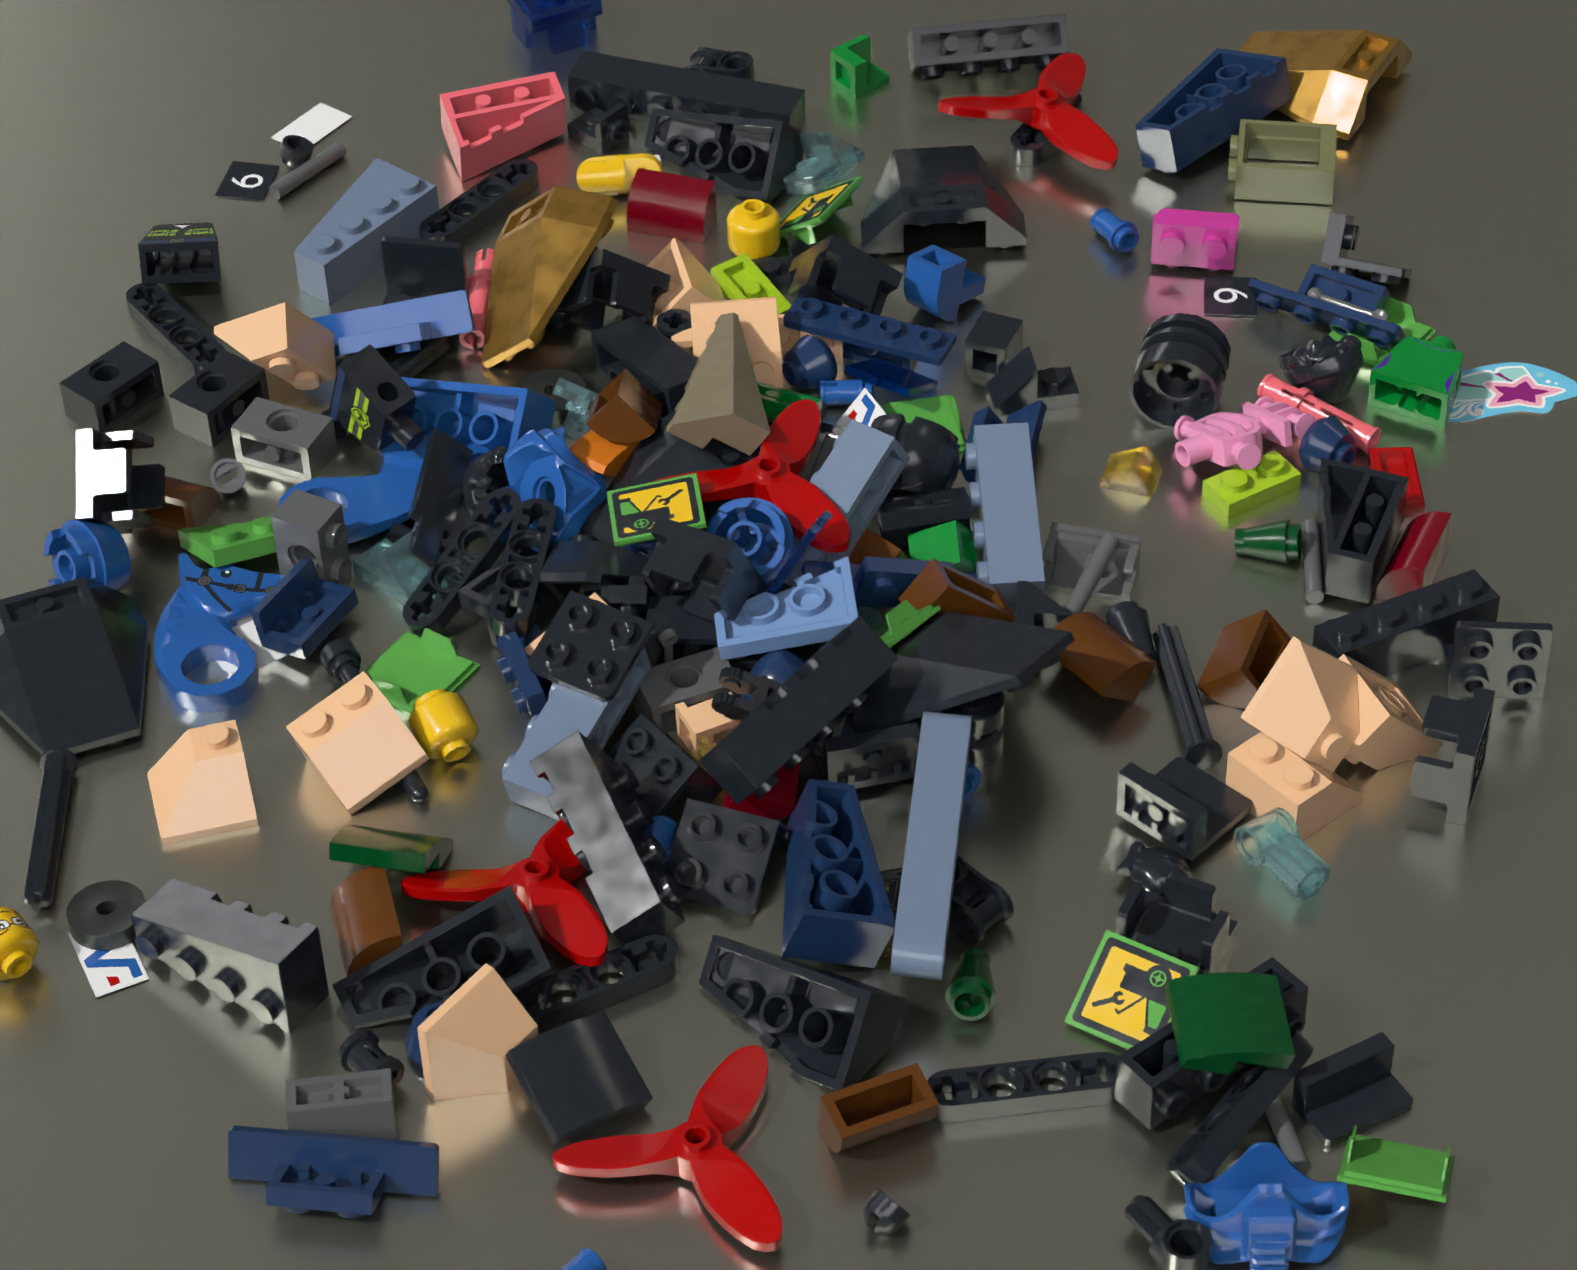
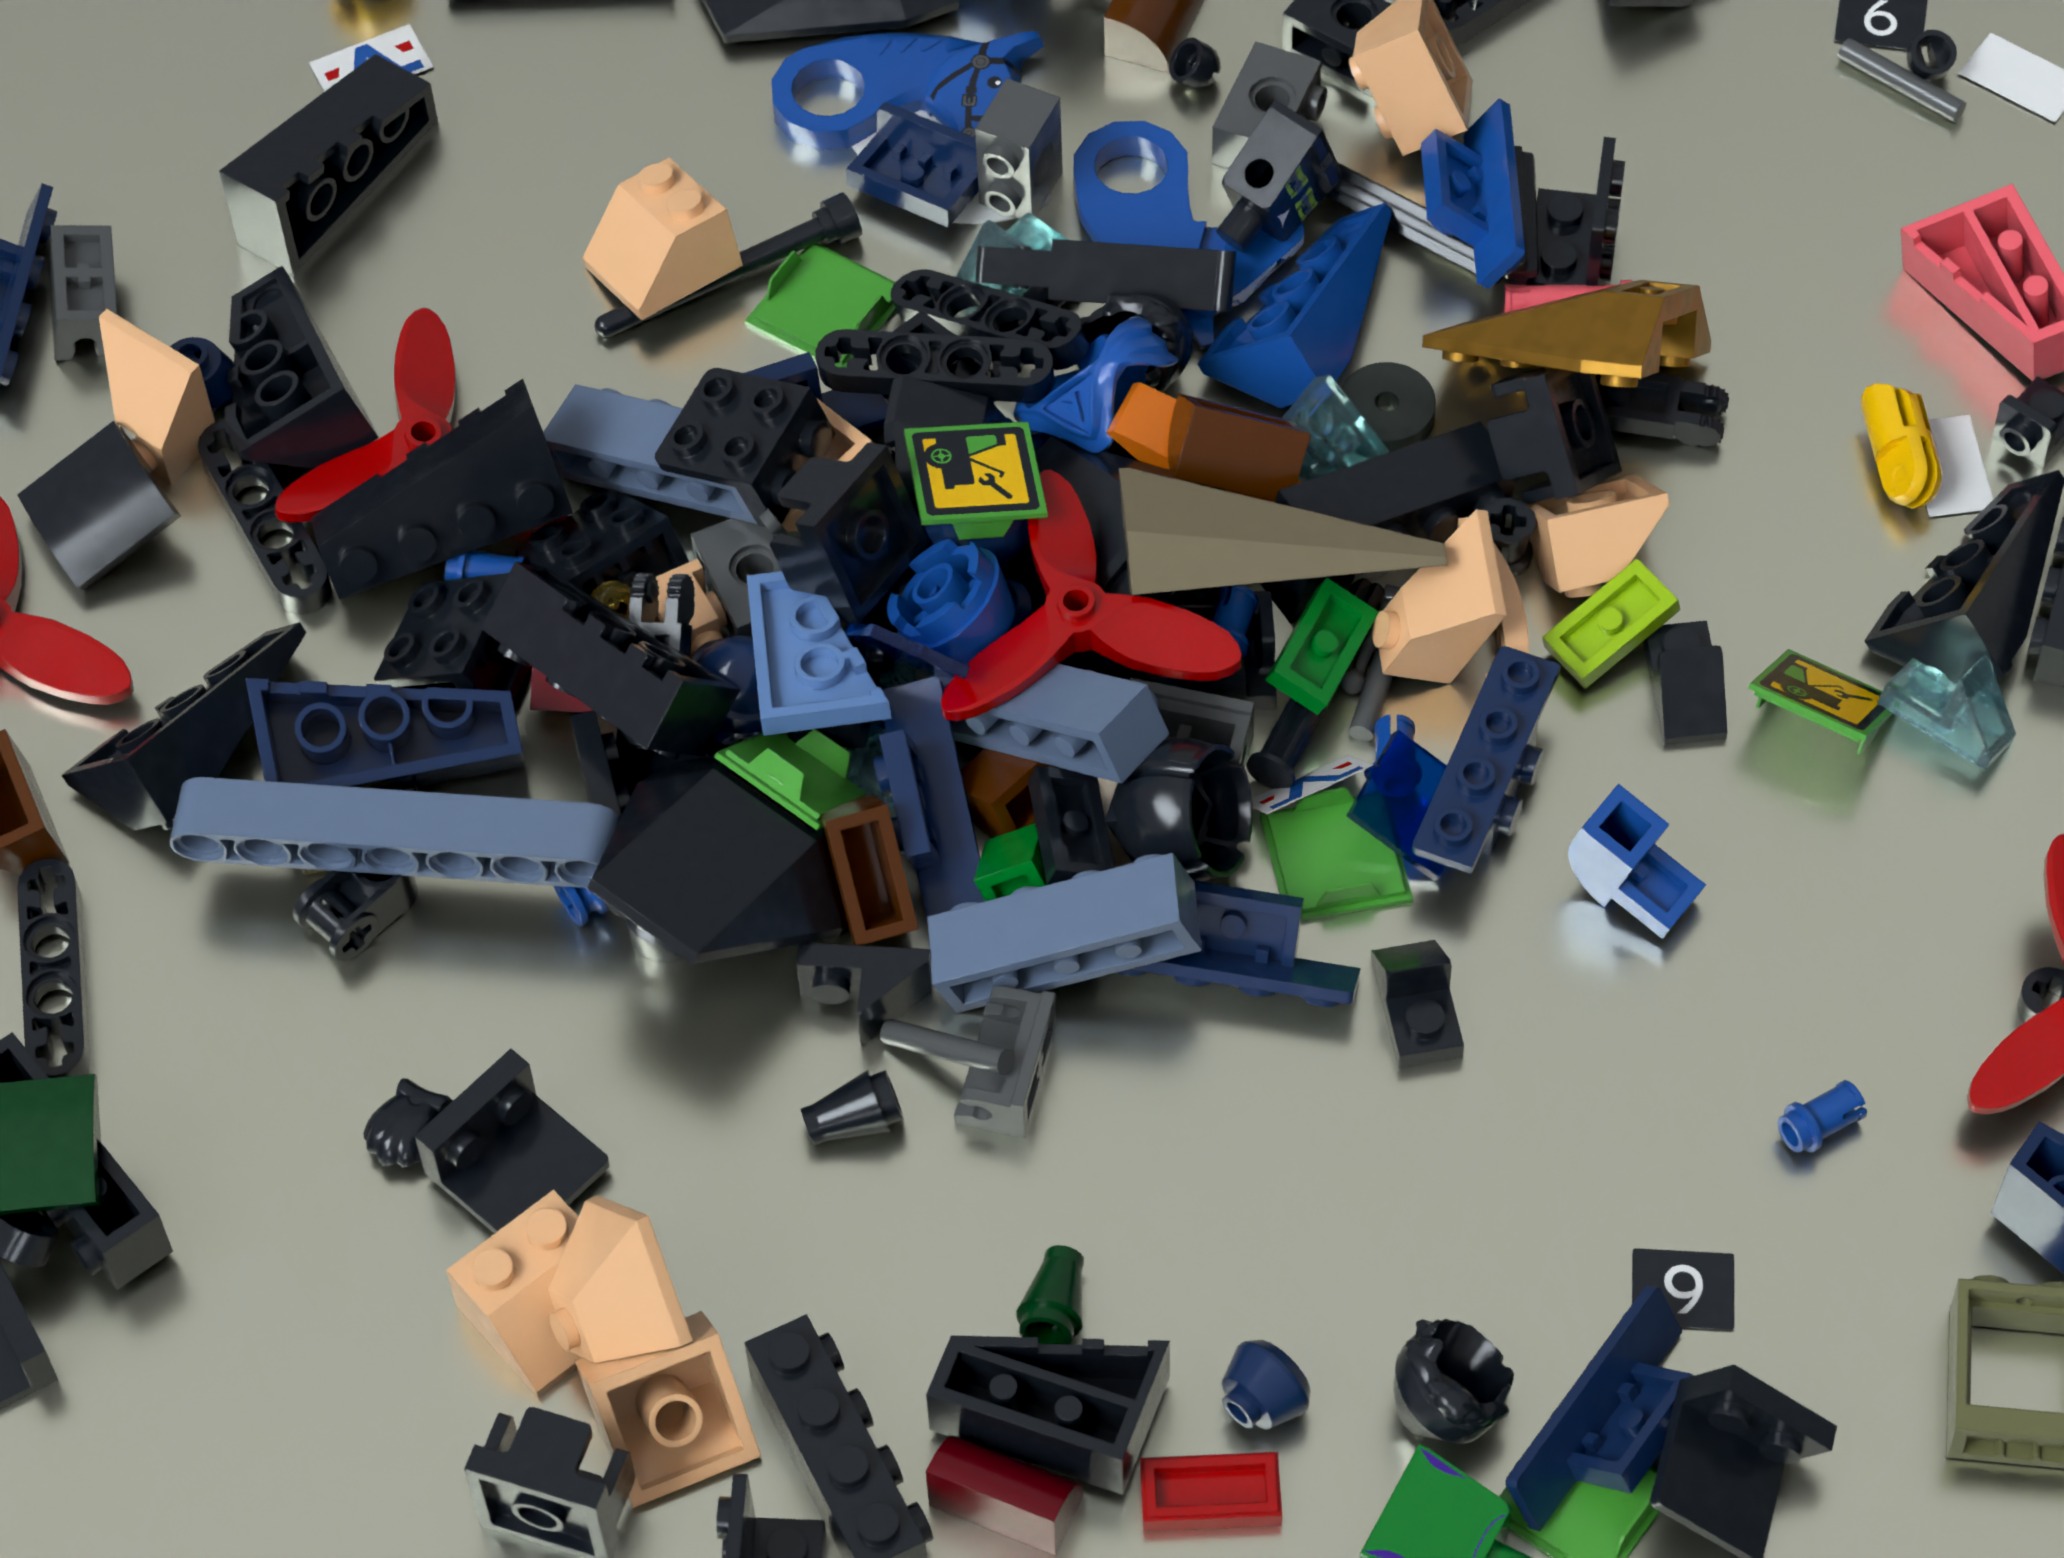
camera: 90 degrees right, 15 degrees up
pearl dark grey piece [66,880,146,950] -> none
light nougat slope [147,720,258,846] -> none
bright green wing [178,517,276,568] -> none
sand blue wedge [294,158,439,305] -> none
dark green slope [329,825,453,873] -> none
reddish brown brick [330,866,403,977] -> none
black bush [337,1029,405,1089] -> none
yellow head [408,689,479,762] -> none
black beam [420,159,539,243] -> none
dark red brick [627,168,717,244] -> none
yellow head [727,199,781,259] -> none
dark blue cone [782,335,837,391] -> none
black panel [788,234,903,315] -> none
black wedge [860,145,1027,255] -> none
dark green cone [945,948,996,1021] -> none
black brick [964,310,1023,380] -> none
reddish brown brick [1053,612,1157,702] -> none
piece [1064,929,1199,1050] -> none
clear yellow slope [1099,445,1162,496] -> none
black panel [1116,872,1238,974] -> none
black wheel [1129,313,1231,430] -> none
dark pink bracket [1151,208,1240,270] -> none
black axle [1152,623,1223,770] -> none
bright pink piece [1174,396,1316,470] -> none
reddish brown brick [1197,609,1291,708] -> none
lime plate [1202,450,1301,518] -> none
clear light blue piece [1233,807,1330,900] -> none
coral pin [1257,373,1382,454] -> none
dark grey hinge [1307,287,1389,322] -> none

